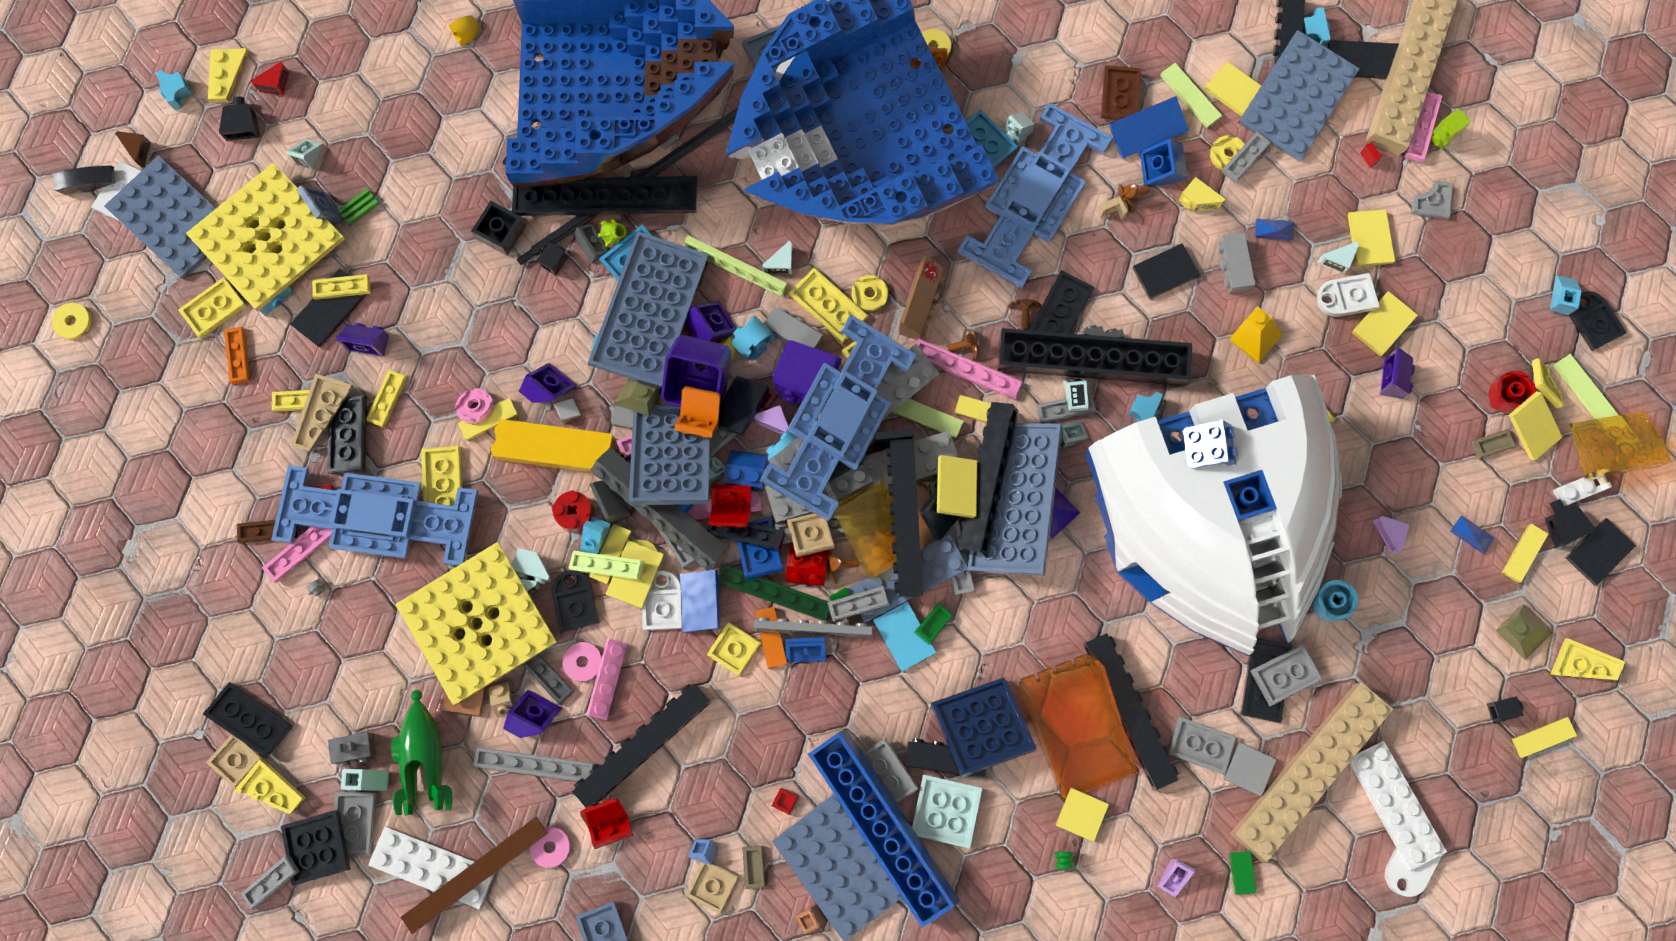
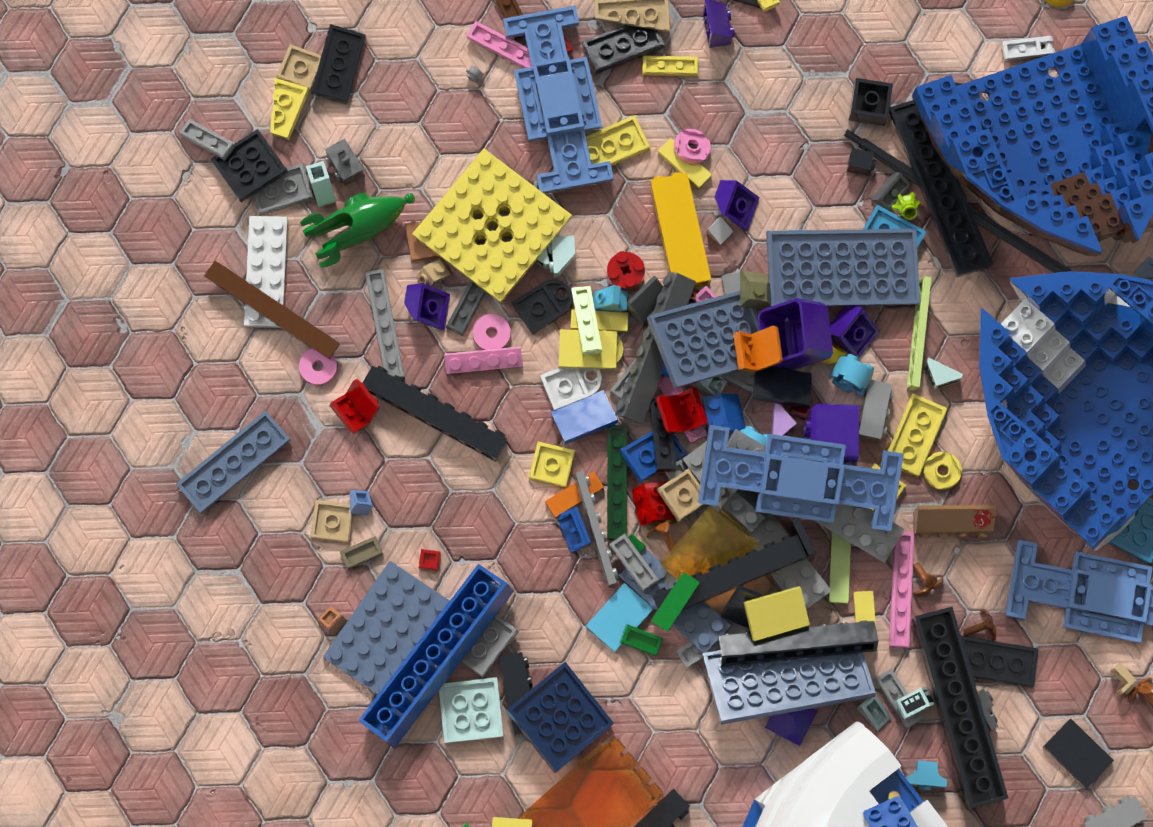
camera: 65 degrees right, 0 degrees up
none -> green tile [651,572,700,632]
none -> white plate [1001,36,1055,61]

